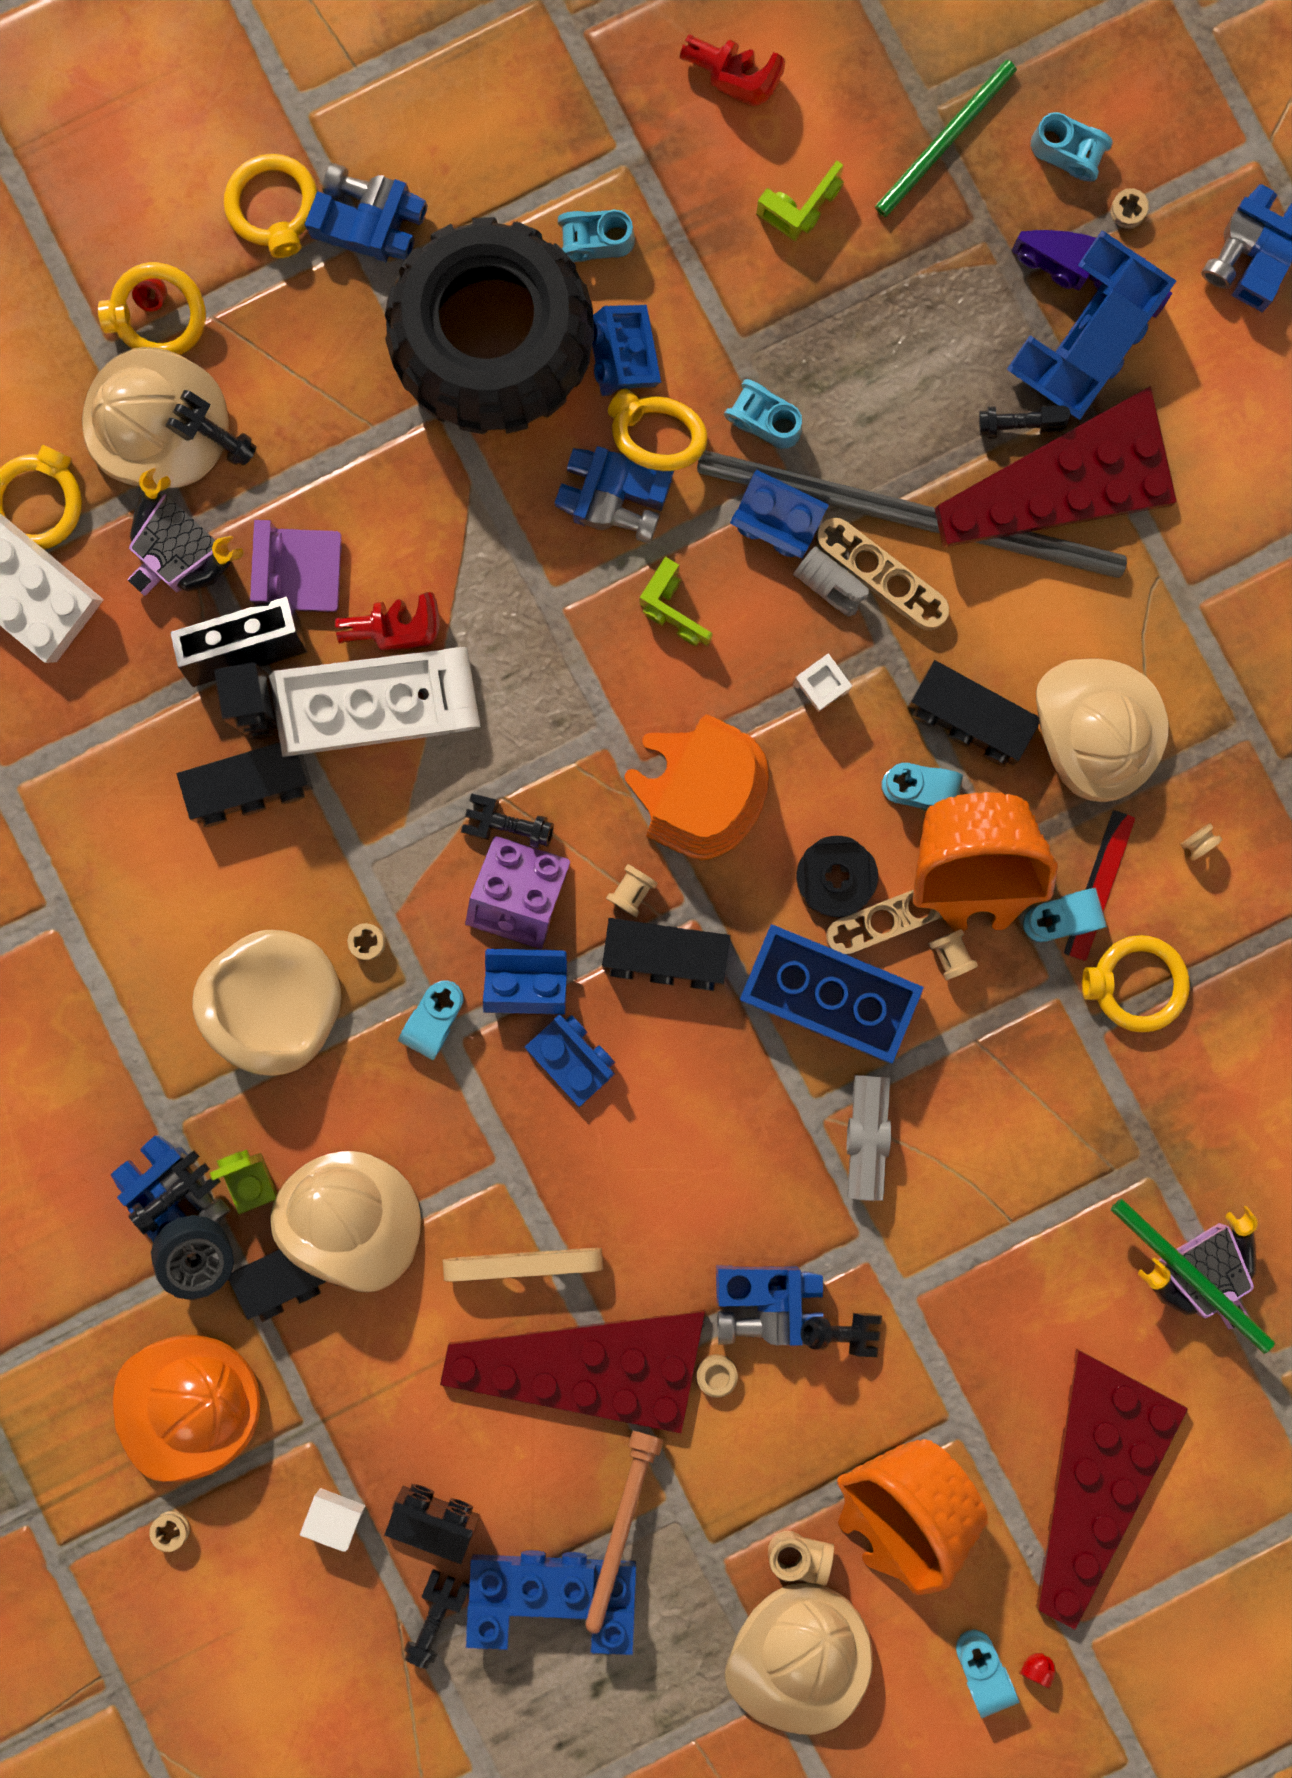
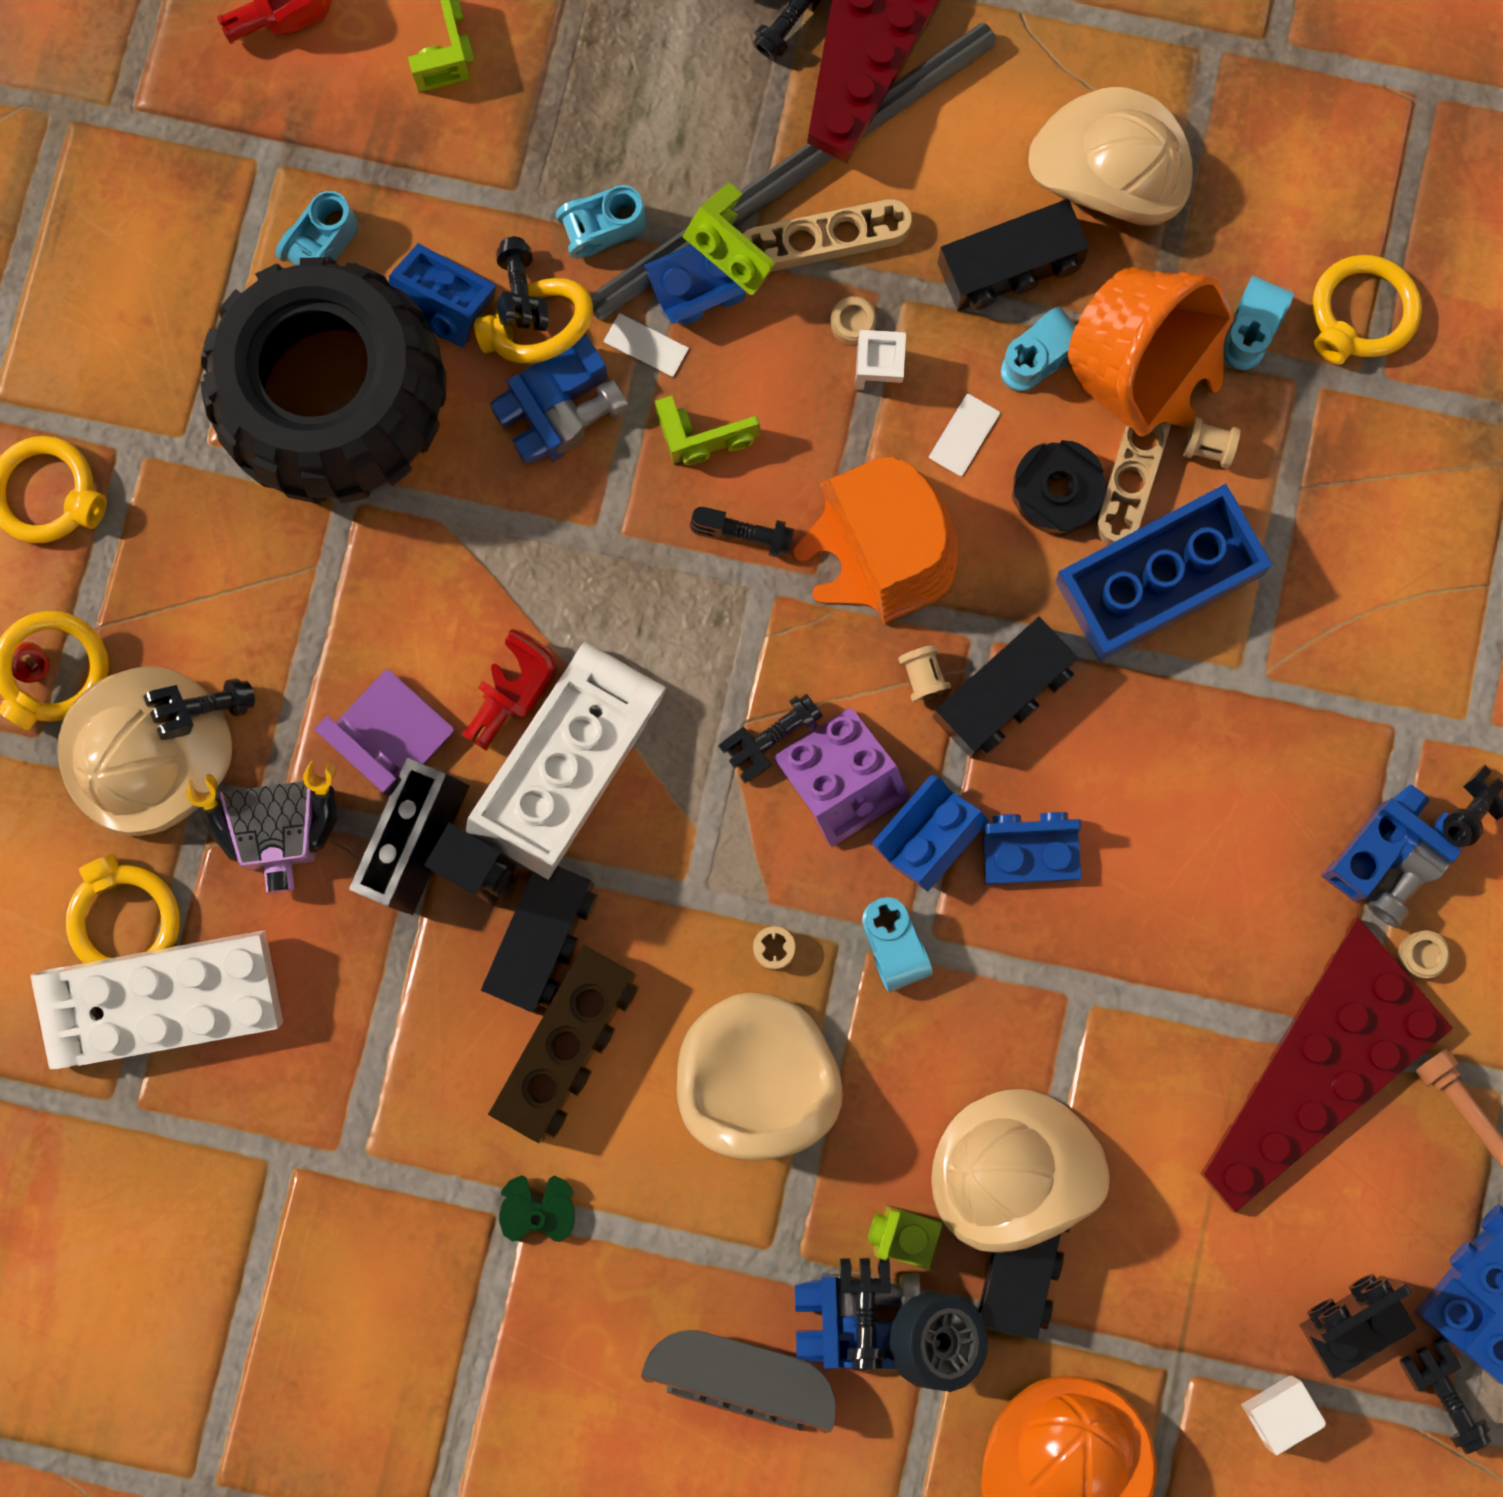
camera: 50 degrees left, 5 degrees down
blue hips [304,163,428,263] -> none
tan beam [443,1248,603,1281] -> none
light grey hinge [793,546,869,617] -> none
light grey piece [847,1075,891,1201] -> none
red sticker [1064,810,1135,961] -> none
tan bush [1180,823,1223,861] -> none
none -> dark brown brick [488,945,639,1143]
none -> black hinge [496,236,549,332]
none -> dark green piece [499,1175,575,1242]
none -> white sticker [603,313,689,377]
none -> dark grey brick [641,1330,836,1433]
none -> lime bracket [682,182,775,295]
none -> black hinge [690,507,794,558]
none -> tan tile [830,297,876,346]
none -> white sticker [929,394,1000,476]

